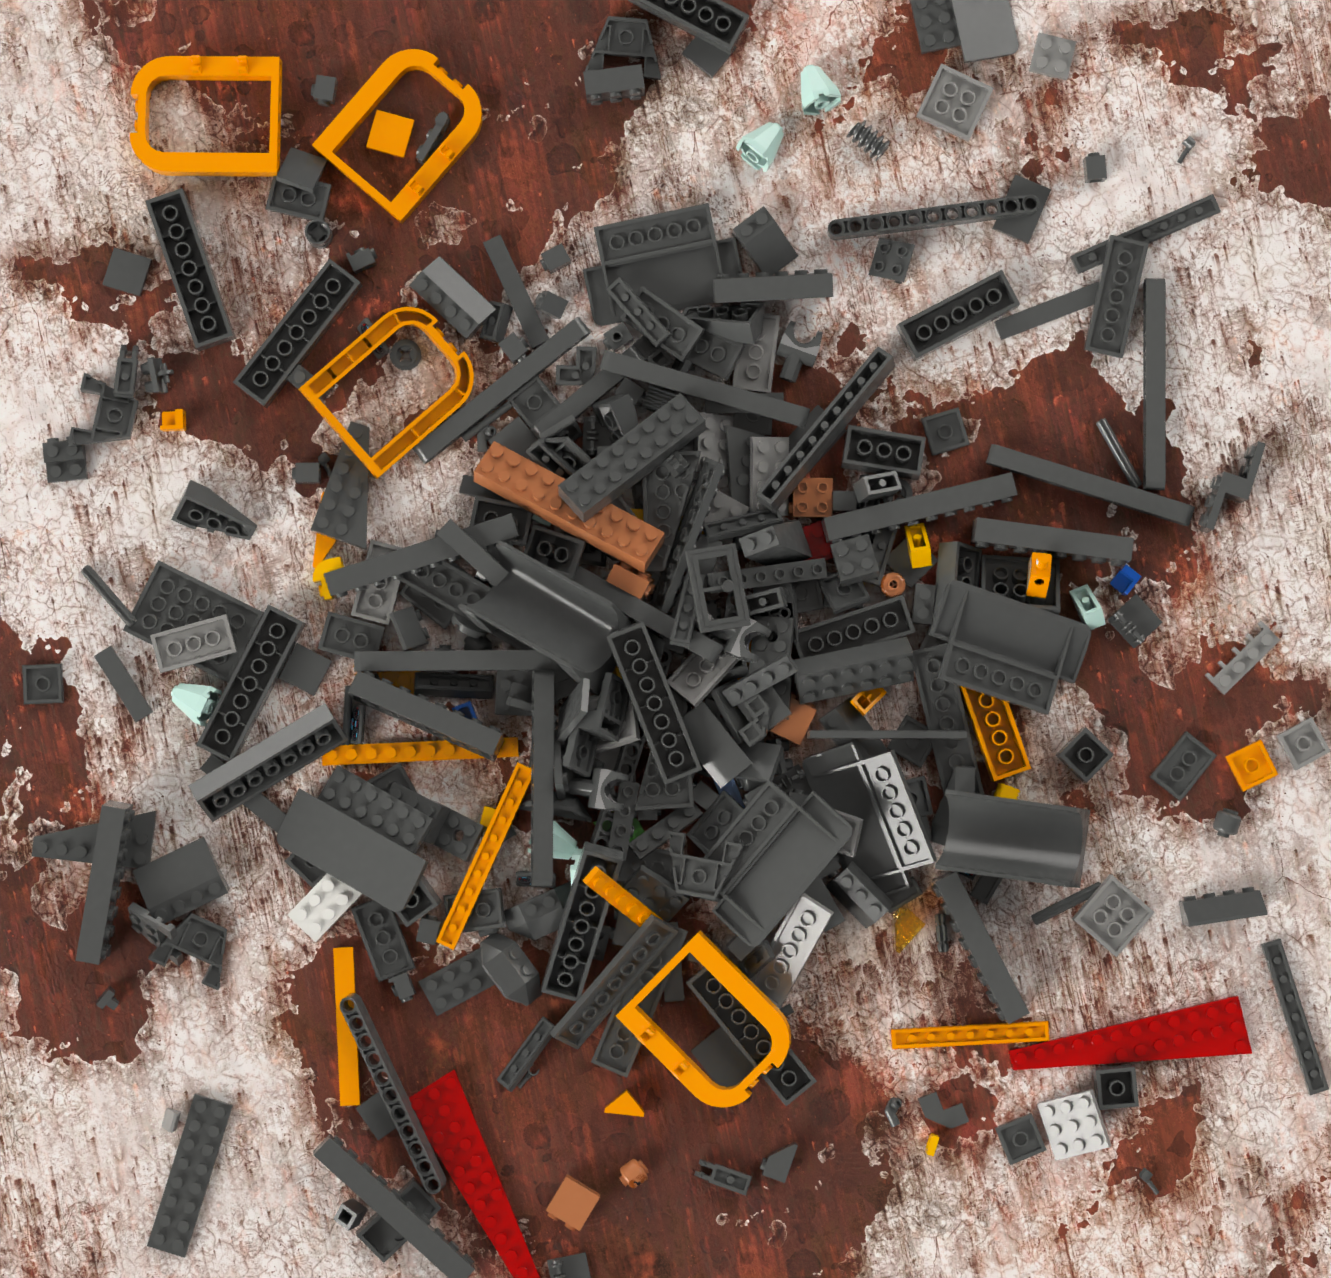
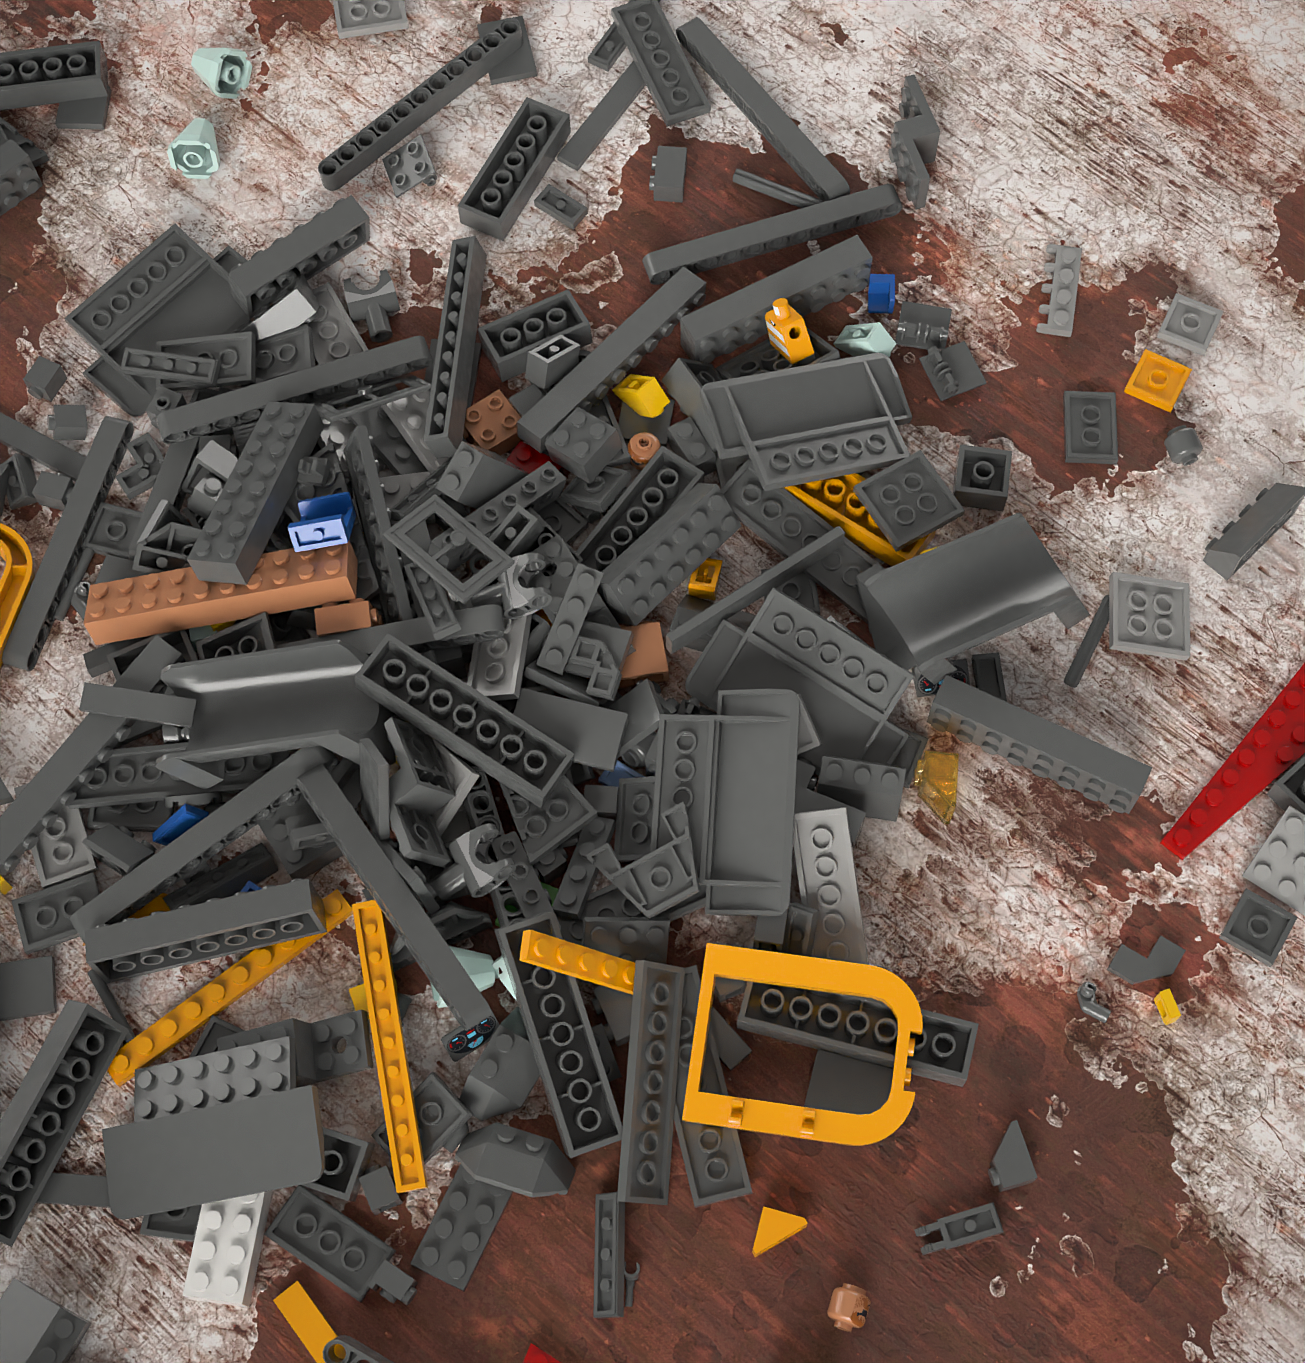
camera: 30 degrees left, 20 degrees down
slope [350,704,366,744] -> none
dark grey slope [732,206,798,276] -> none
dark grey piece [847,120,890,162] -> none
light orange tile [891,1021,1050,1049] -> none
dark grey tile [921,407,970,456] -> none
dark grey axle [935,914,949,952] -> none
none -> blue tile [152,804,209,846]
none -> dark grey brick [188,473,225,520]
none -> blue panel [288,492,356,552]
none -> dark grey door [315,373,431,422]
none -> dark grey plate [534,184,588,230]
none -> dark grey brick [649,146,687,203]
none -> dark grey plate [853,450,965,552]
none -> dark grey hinge [919,341,987,401]

